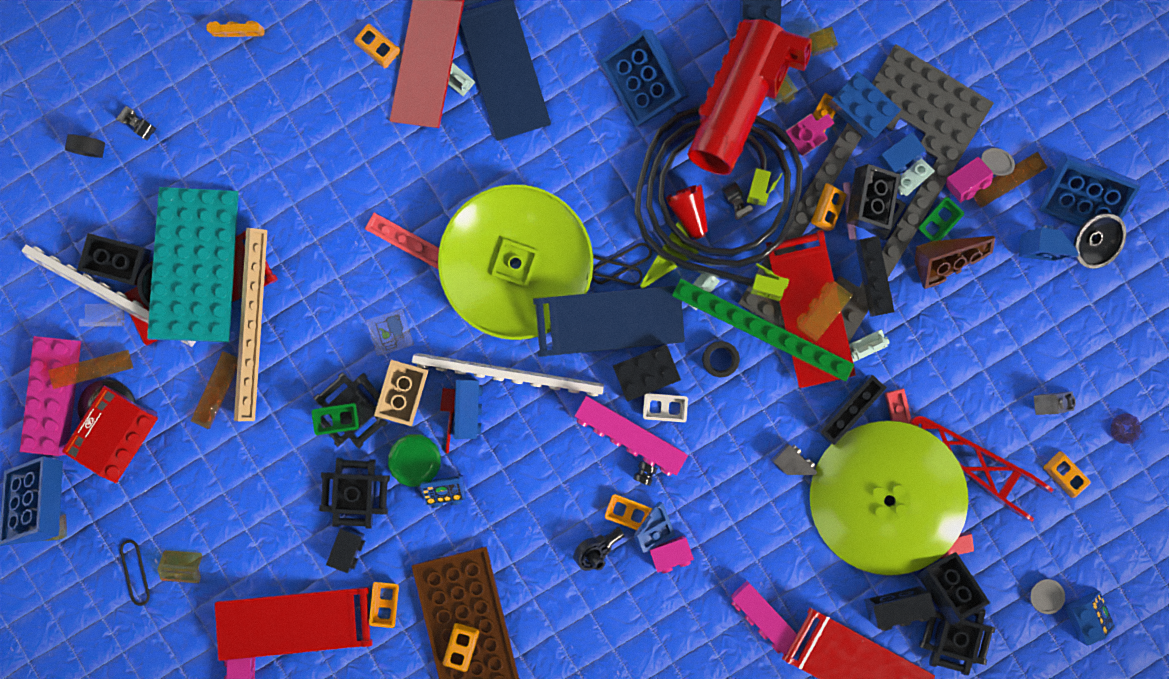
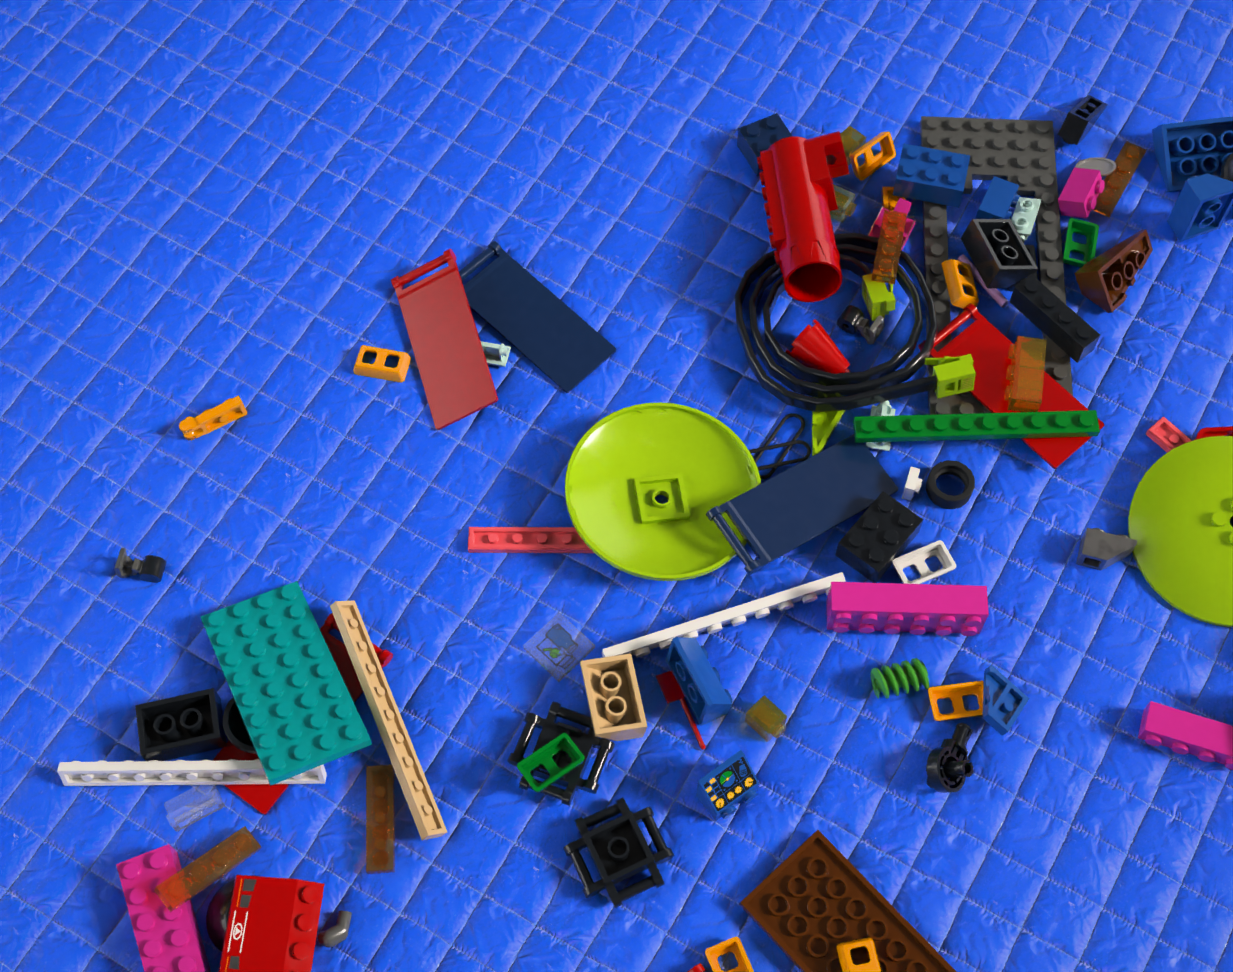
camera: 30 degrees left, 25 degrees down
black tyre [65,134,105,158] -> none
black brick [326,526,366,573] -> none
green piece [388,434,441,487] -> none
blue slope [600,29,690,127] -> none
black wheel [633,461,658,486] -> none
dark pink brick [650,535,694,574] -> none
black brick [816,375,887,445] -> none
light aqua hinge [849,329,890,362] -> none
none -> dark grey arm [318,911,352,948]
none -> clear yellow brick [745,695,787,742]
none -> light orange piece [849,131,896,181]
none -> clear orange plate [871,210,907,284]
none -> bright green piece [871,658,929,699]
none -> white plate [902,467,922,501]
none -> black slope [1058,95,1108,145]

